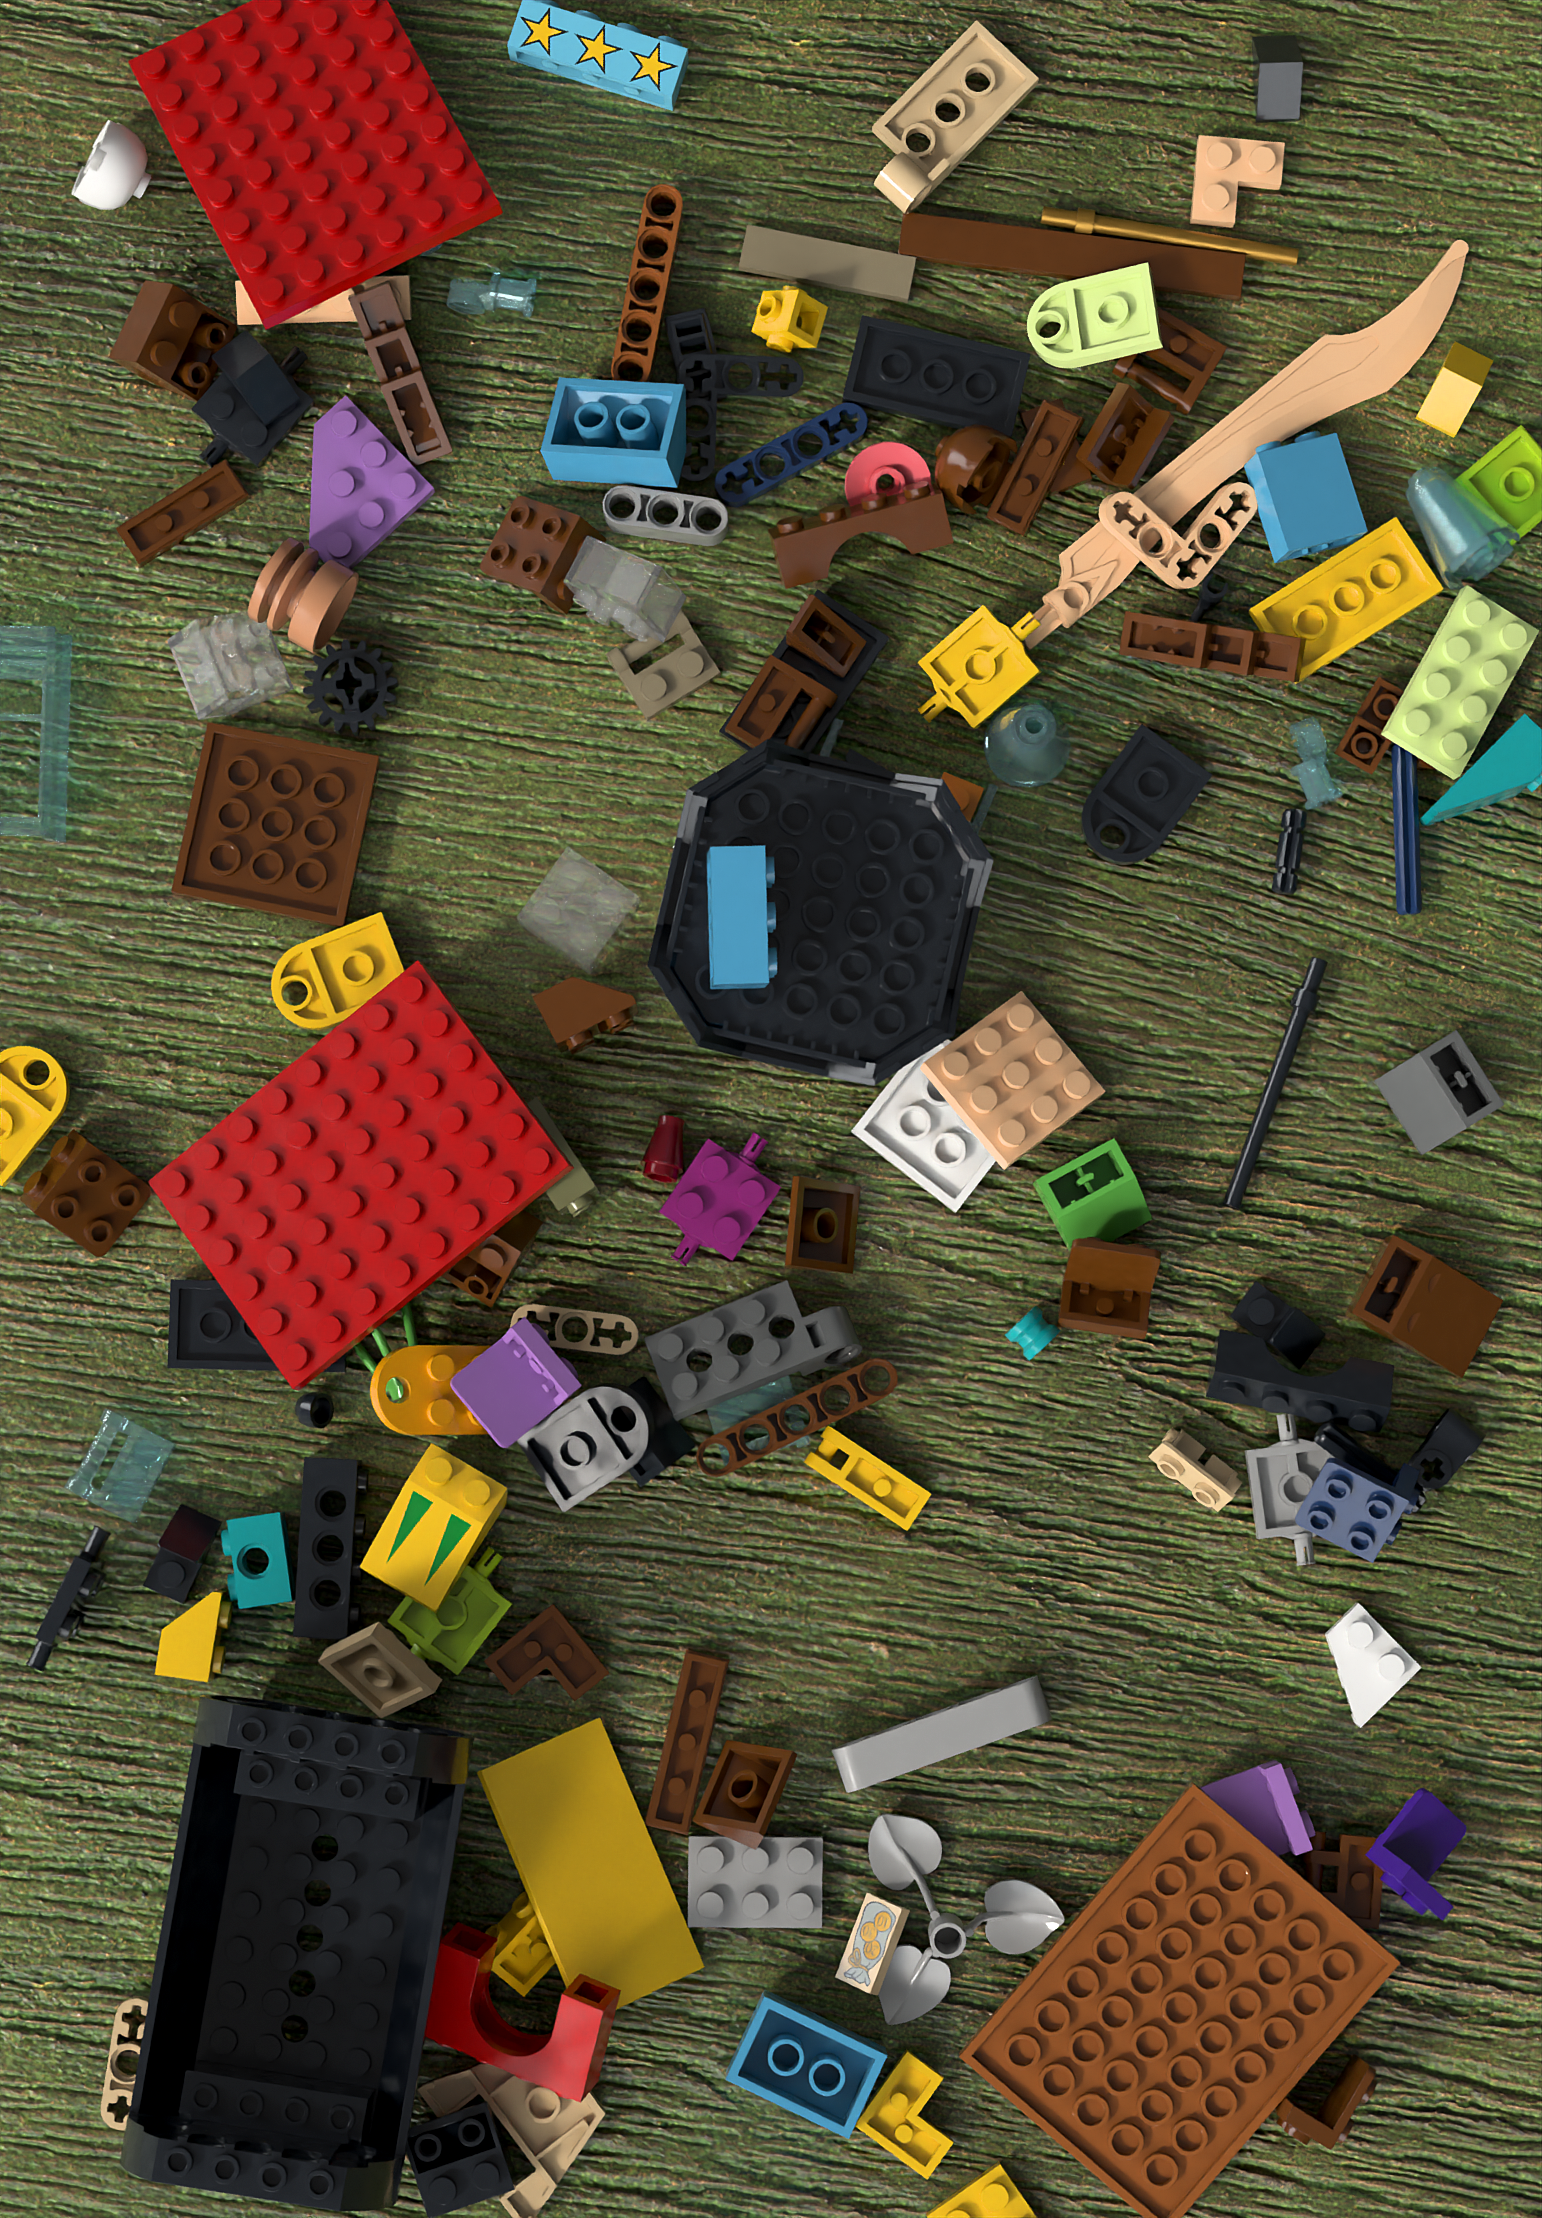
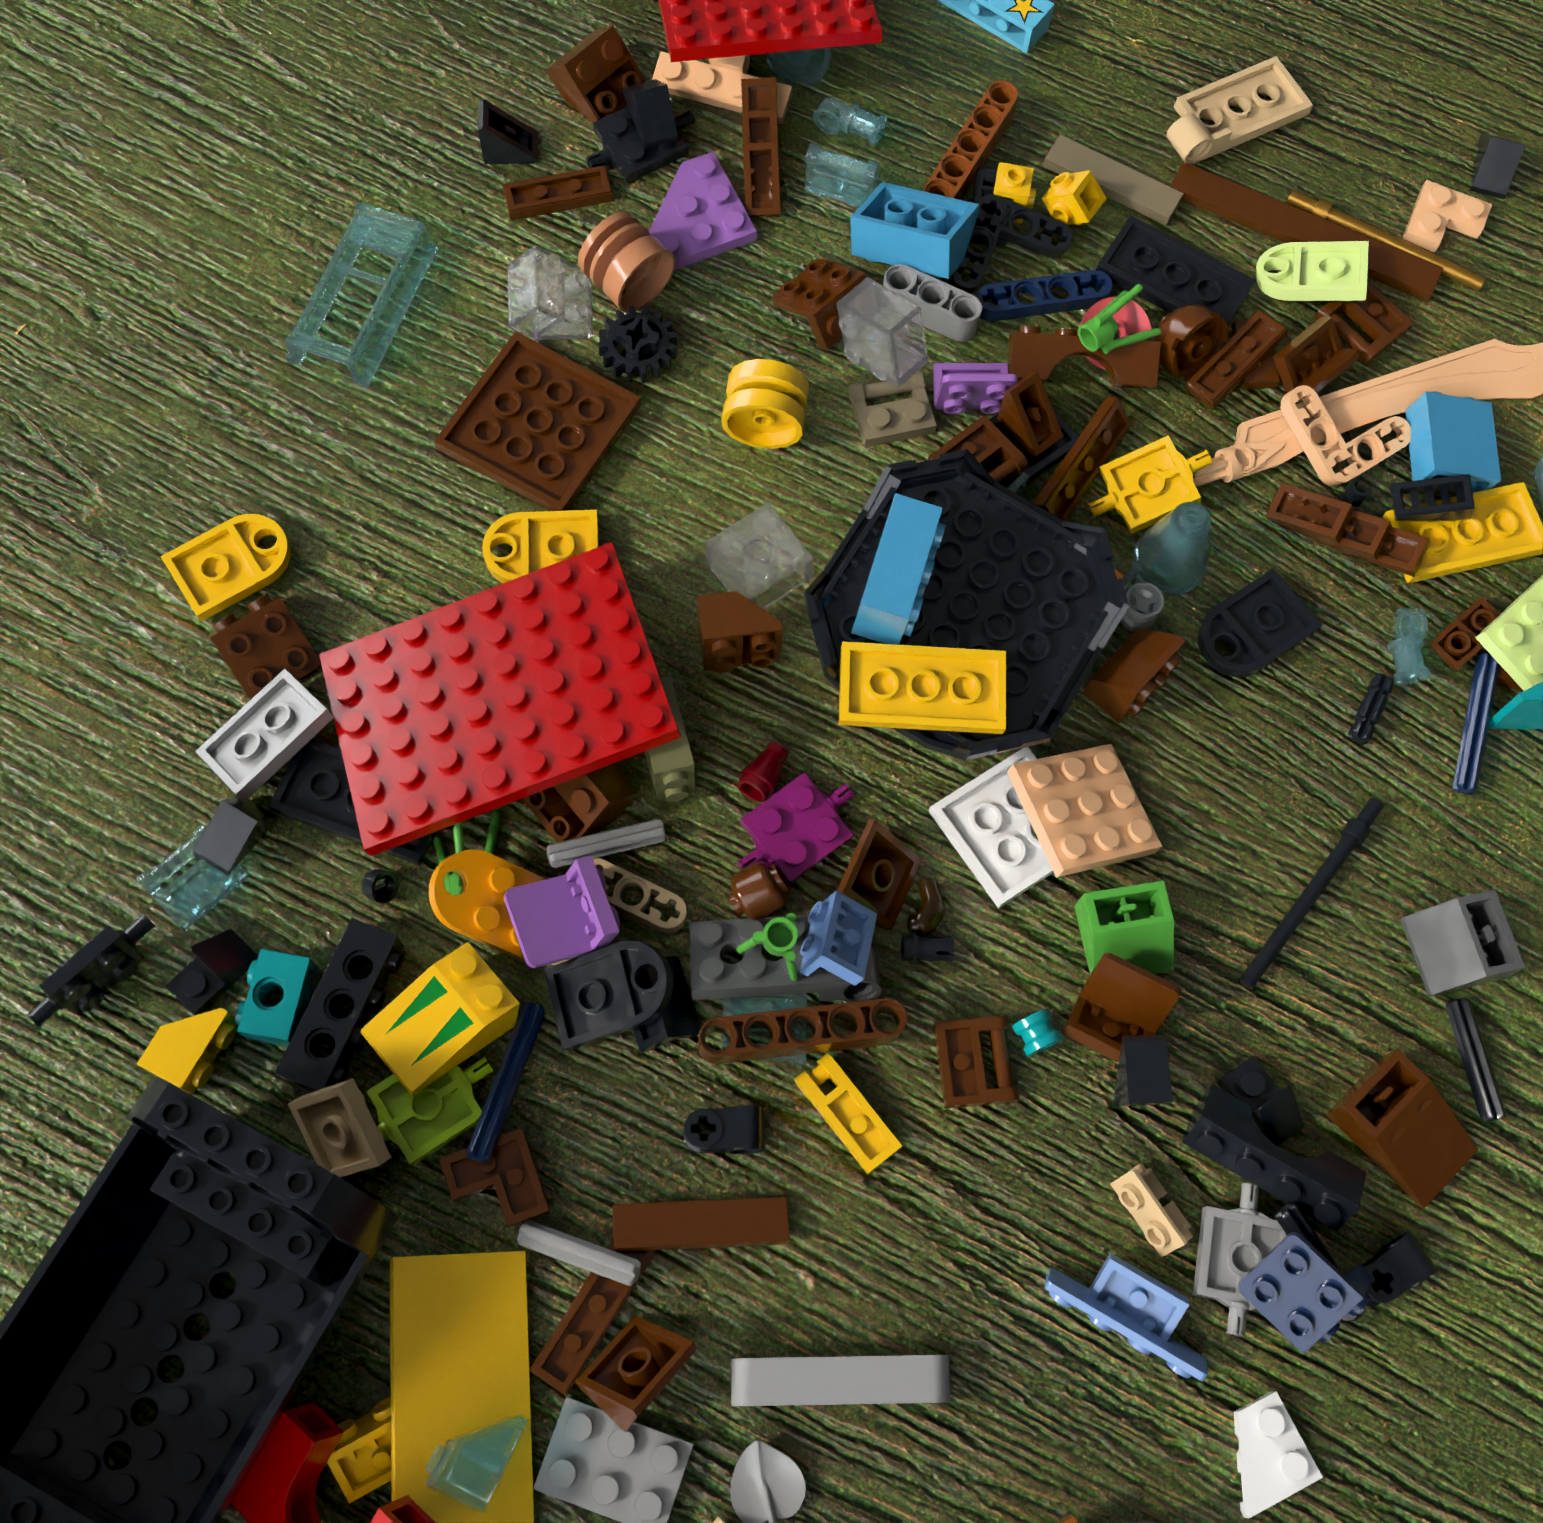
camera: 15 degrees right, 15 degrees down
none -> black slope [193,797,278,876]
none -> light grey plate [195,669,334,802]
none -> clear light blue slope [425,1416,528,1512]
none -> dark blue axle [467,1002,545,1164]
none -> black slope [478,99,538,164]
none -> light grey axle [517,1220,641,1286]
none -> light grey axle [547,819,666,868]
none -> reddish brown tile [612,1197,790,1252]
none -> black piece [682,1105,765,1154]
none -> yellow wheel [721,359,809,449]
none -> reddish brown head [728,860,791,920]
none -> bright green plant [736,913,800,981]
none -> medium blue bracket [800,890,877,986]
none -> clear light blue plate [805,142,880,207]
none -> yellow plate [839,641,1006,734]
none -> black pin [900,932,954,965]
none -> dark brown arm [907,877,945,936]
none -> medium lavender bracket [933,363,1018,414]
none -> reddish brown plate [933,1016,1020,1109]
none -> yellow bracket [993,162,1036,224]
none -> reddish brown tile [1033,397,1131,521]
none -> medium blue bracket [1045,1253,1208,1382]
none -> bright green plant [1078,284,1161,354]
none -> reddish brown slope [1083,627,1186,723]
none -> black slope [1113,1035,1172,1107]
none -> light grey wheel [1120,582,1164,632]
none -> black slope [1390,474,1475,521]
none -> black axle [1446,998,1506,1122]

